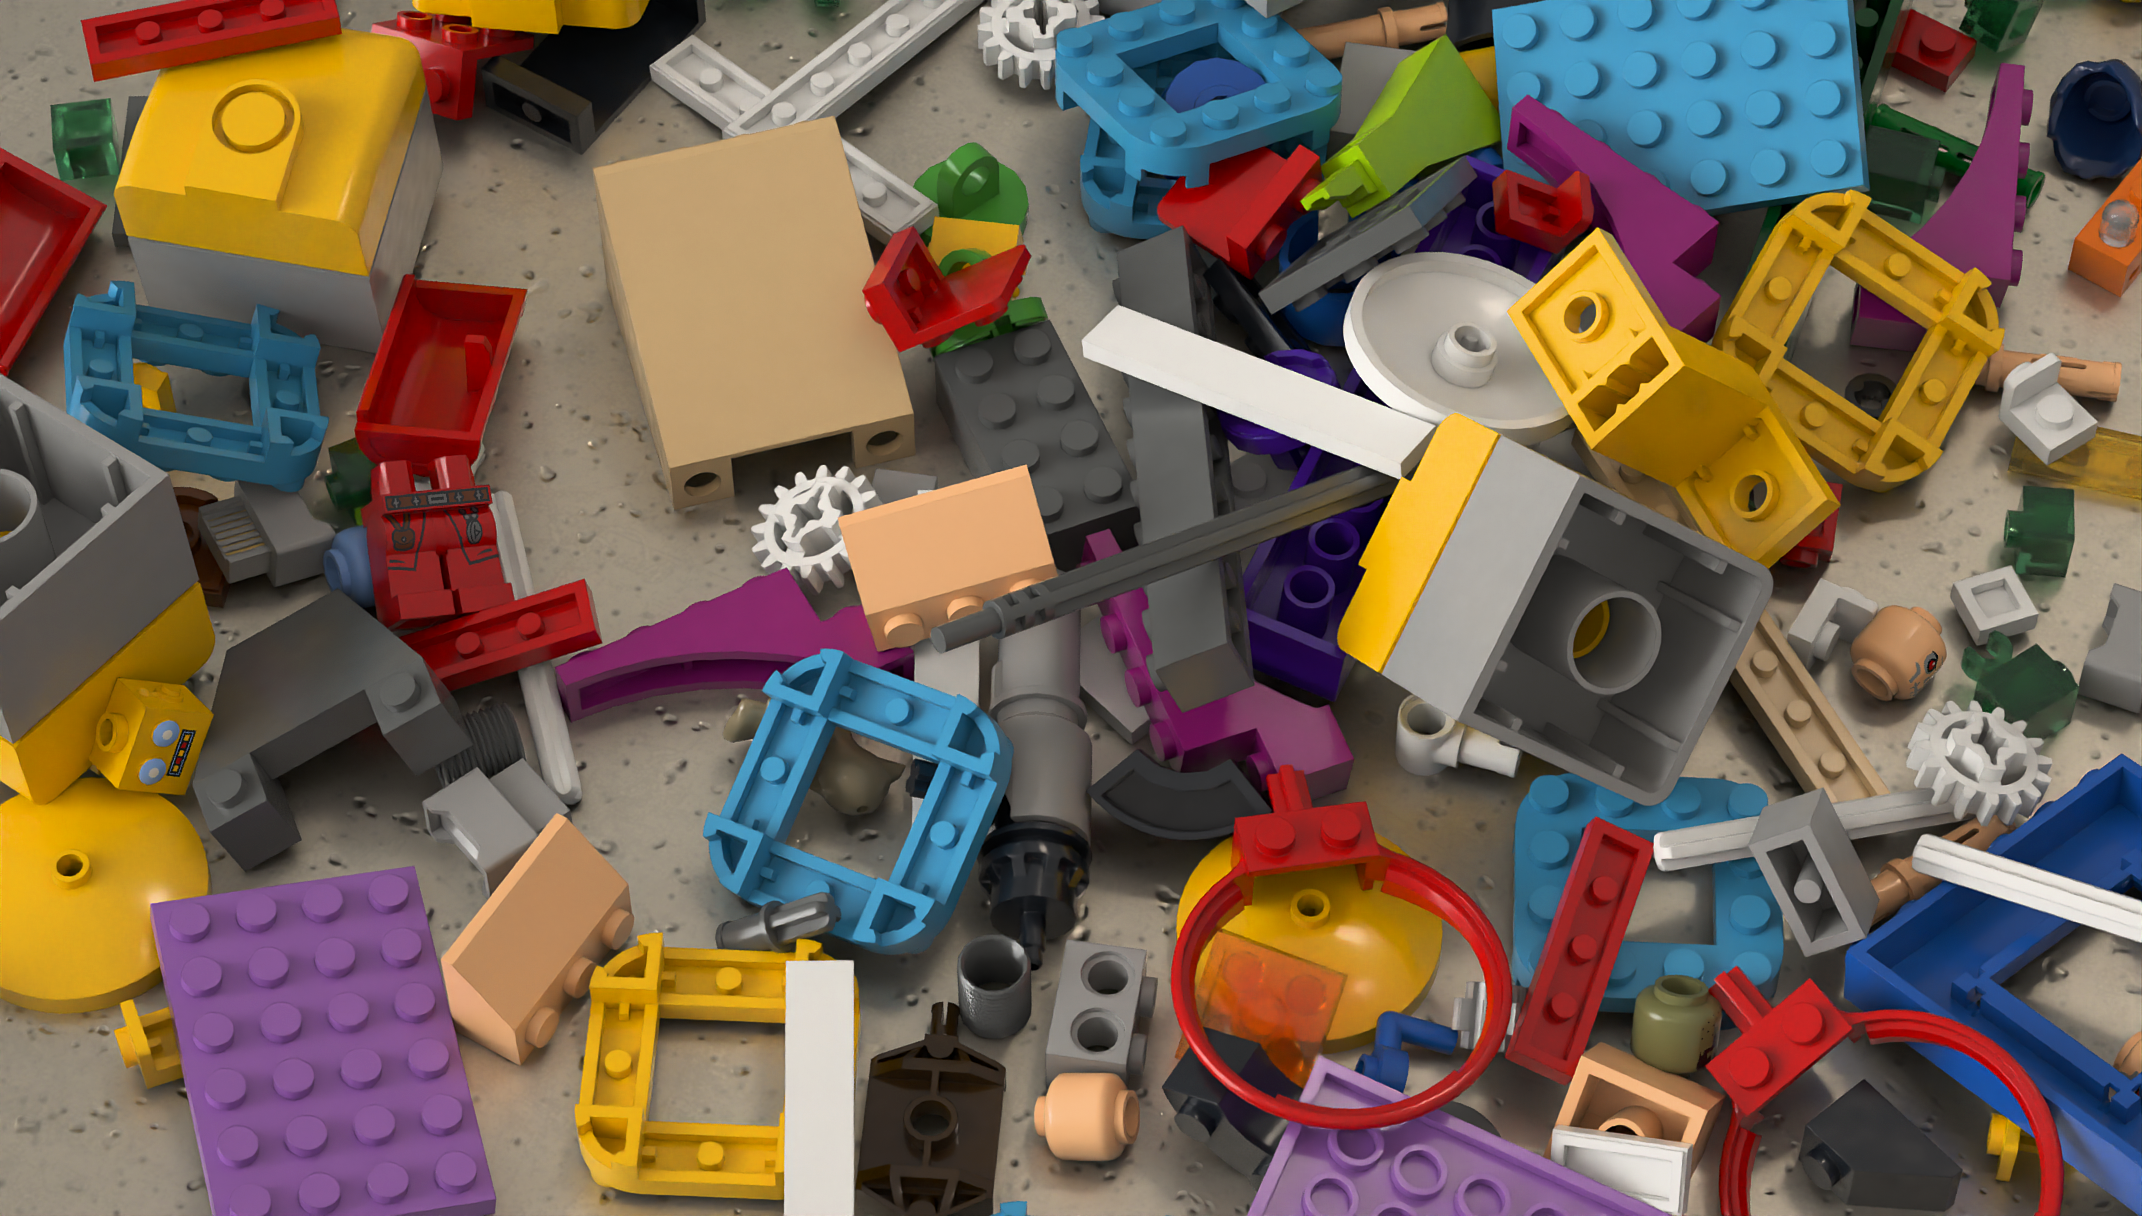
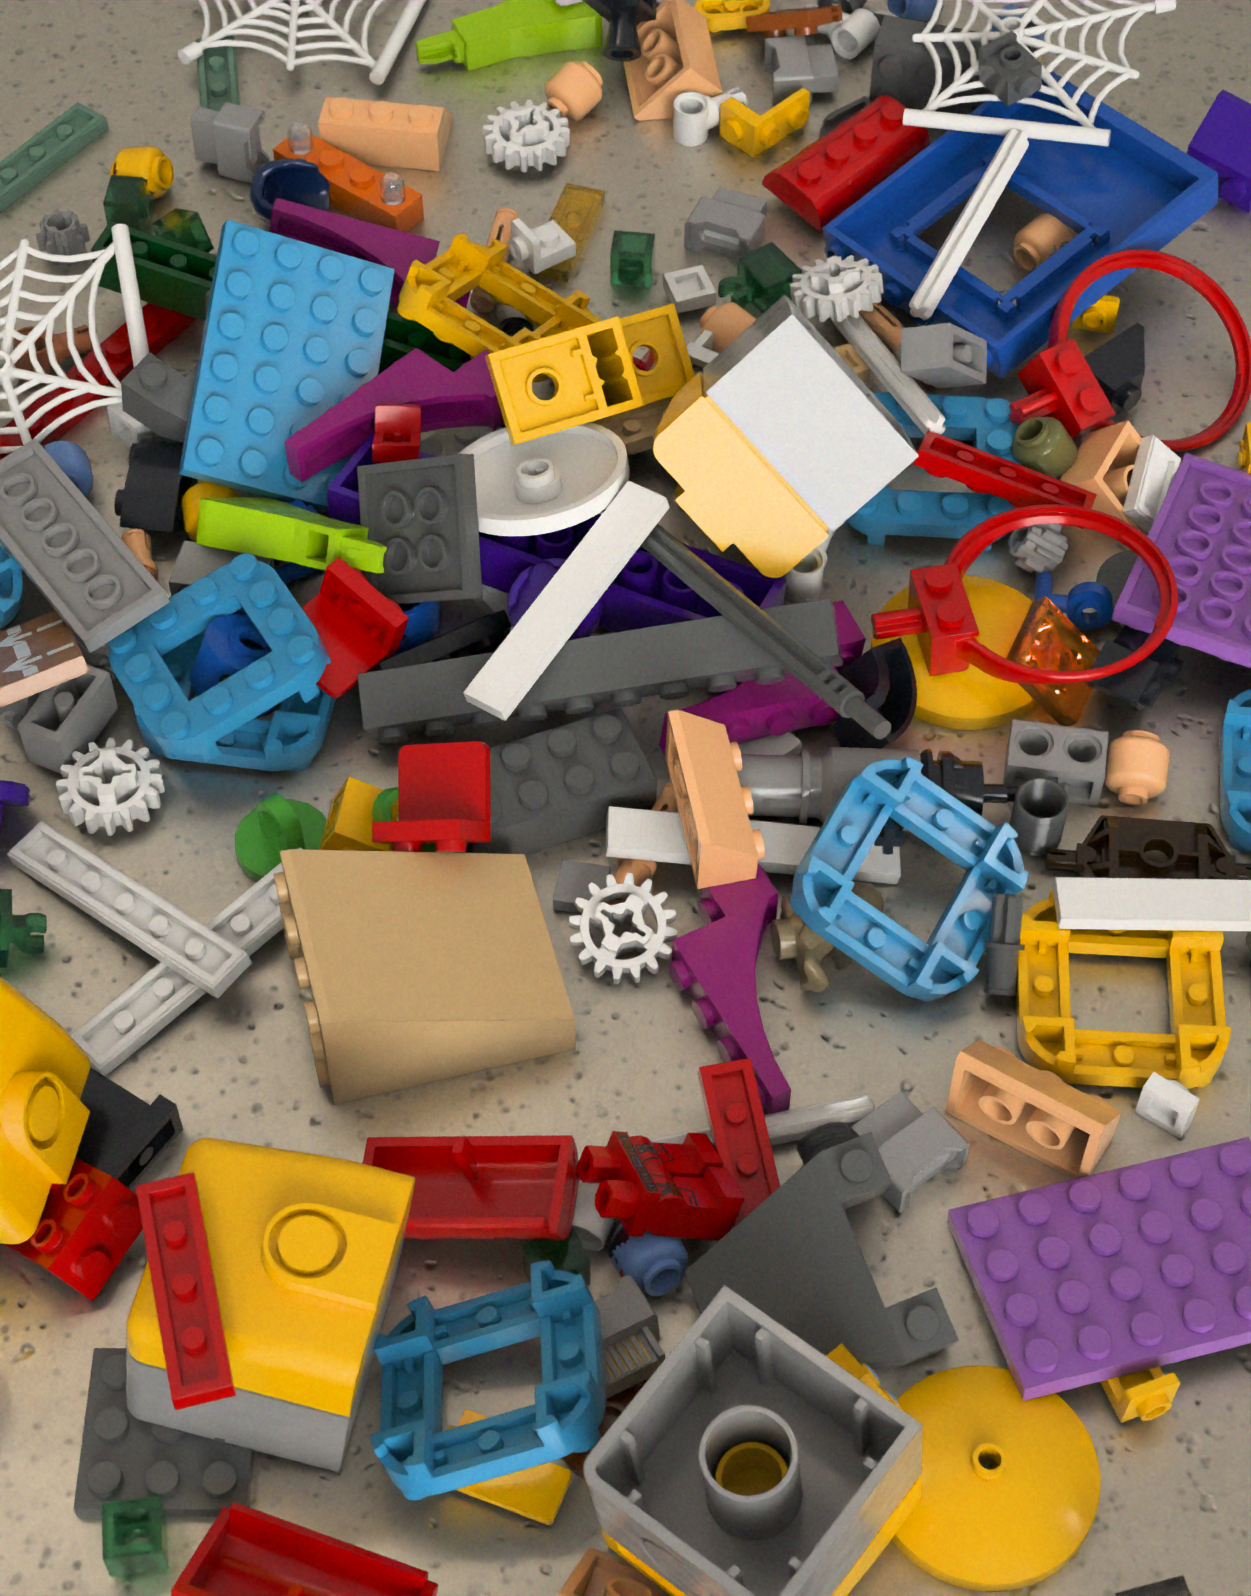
camera: 90 degrees left, 0 degrees up
none -> white plate [1135,1072,1200,1139]

